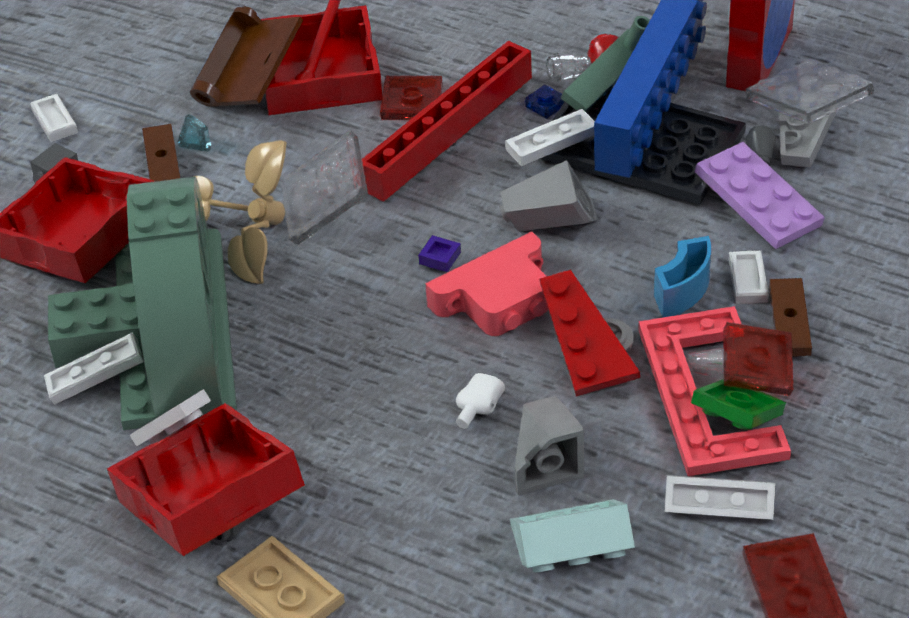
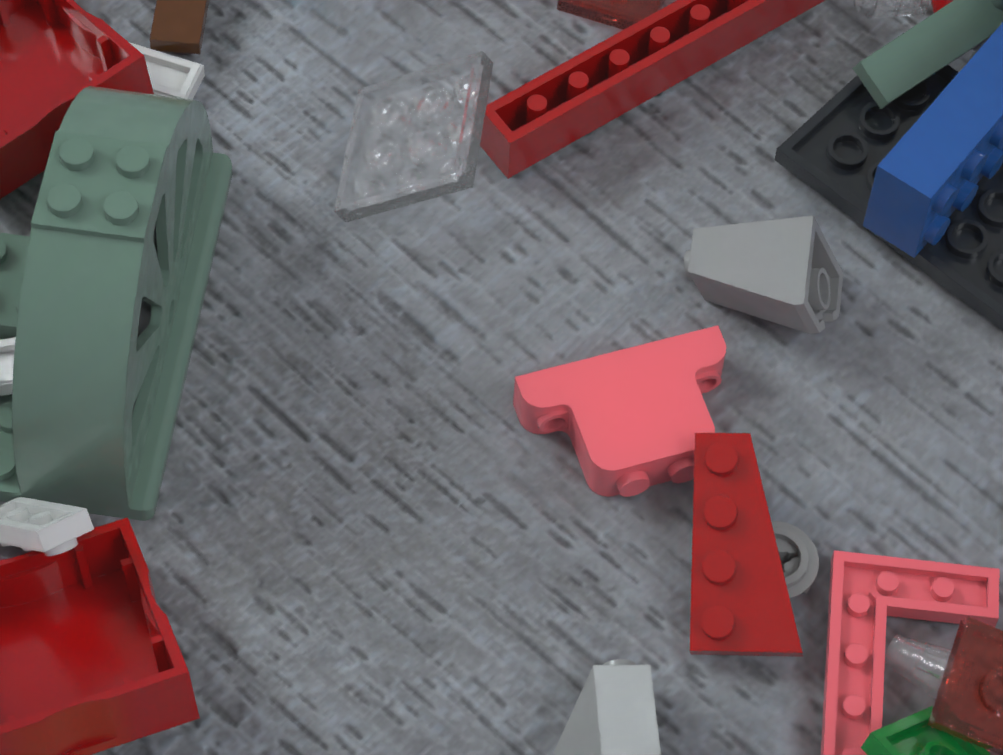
camera: 10 degrees right, 15 degrees up
tan plant [193,140,287,284] -> none
dark purple plate [418,235,461,272] -> none
white piece [456,373,505,429] -> none
white plate [505,109,595,166] -> none
clear blue plate [525,84,565,119] -> none
dark azure brick [654,236,711,318] -> none

